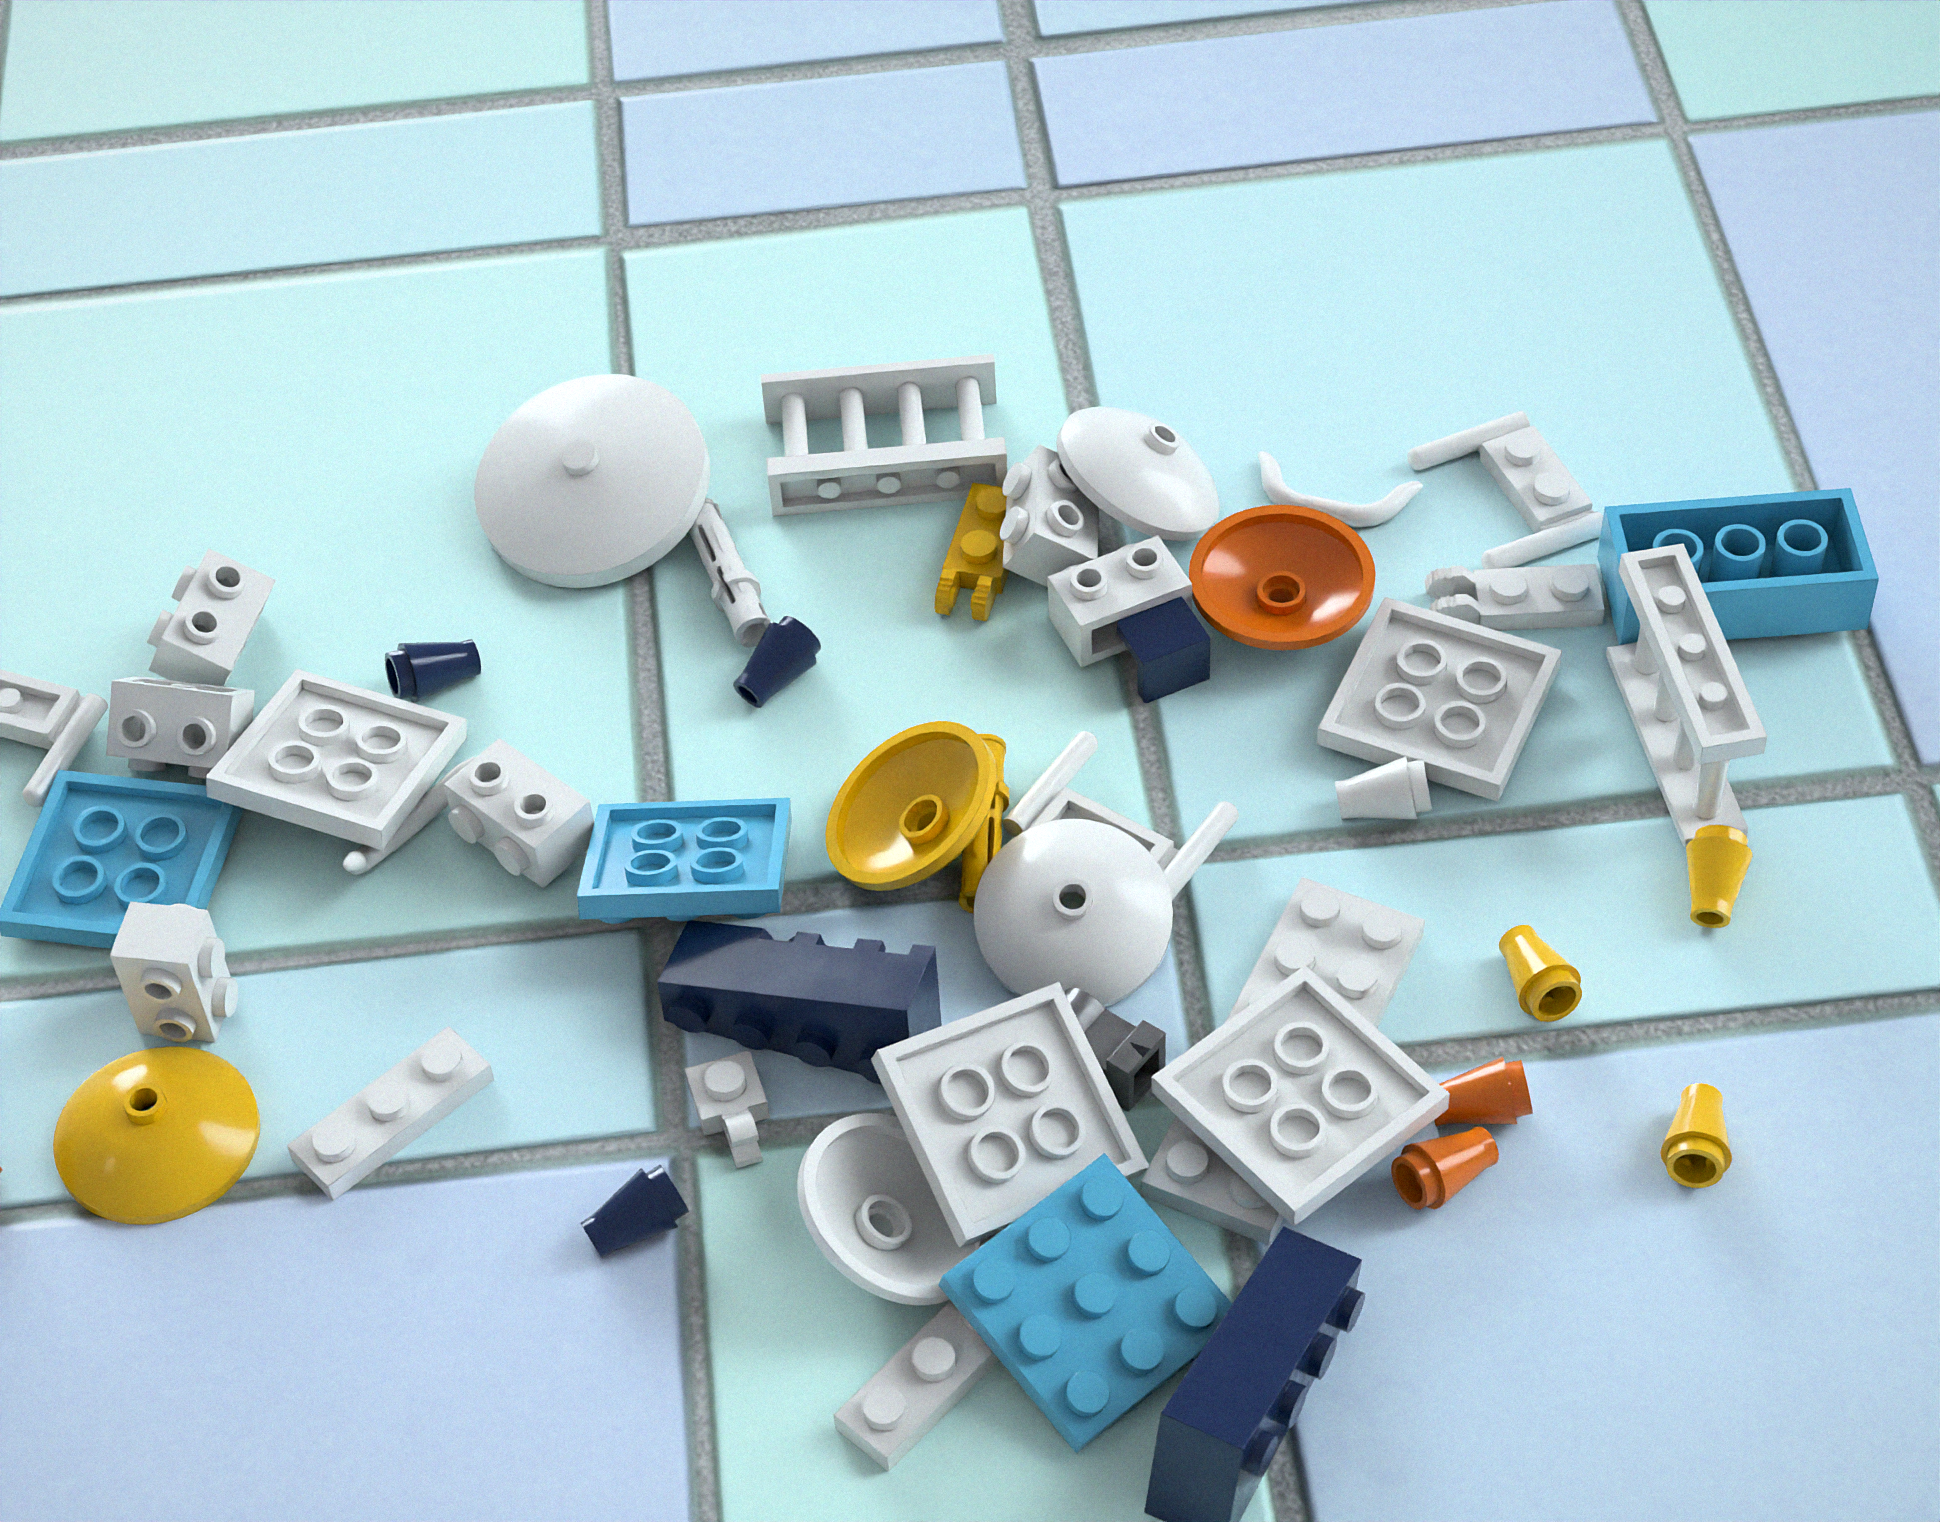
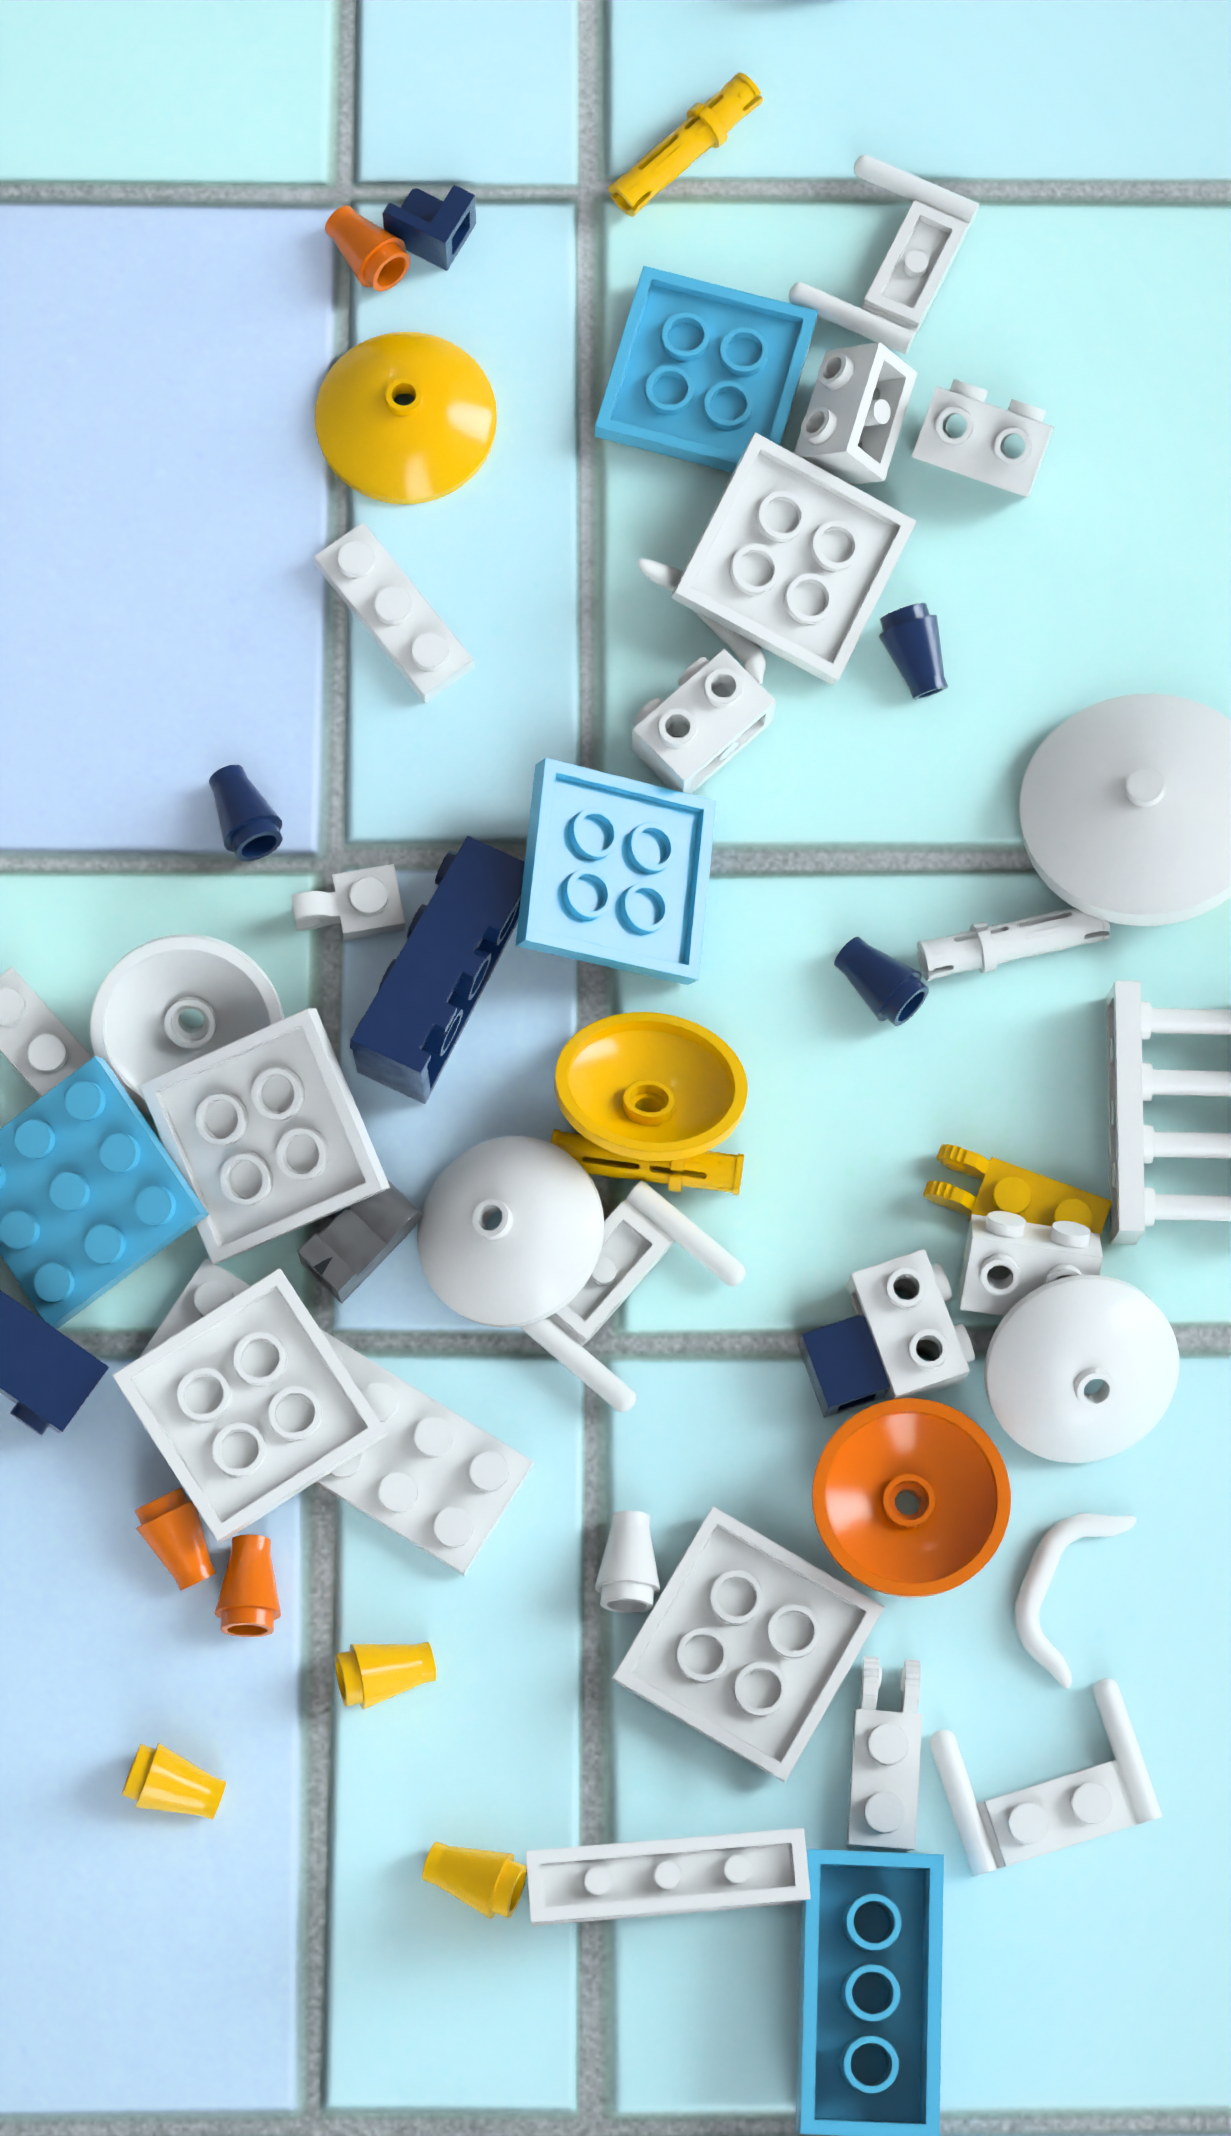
camera: 90 degrees right, 25 degrees up
white brick [109,901,238,1043] -> none

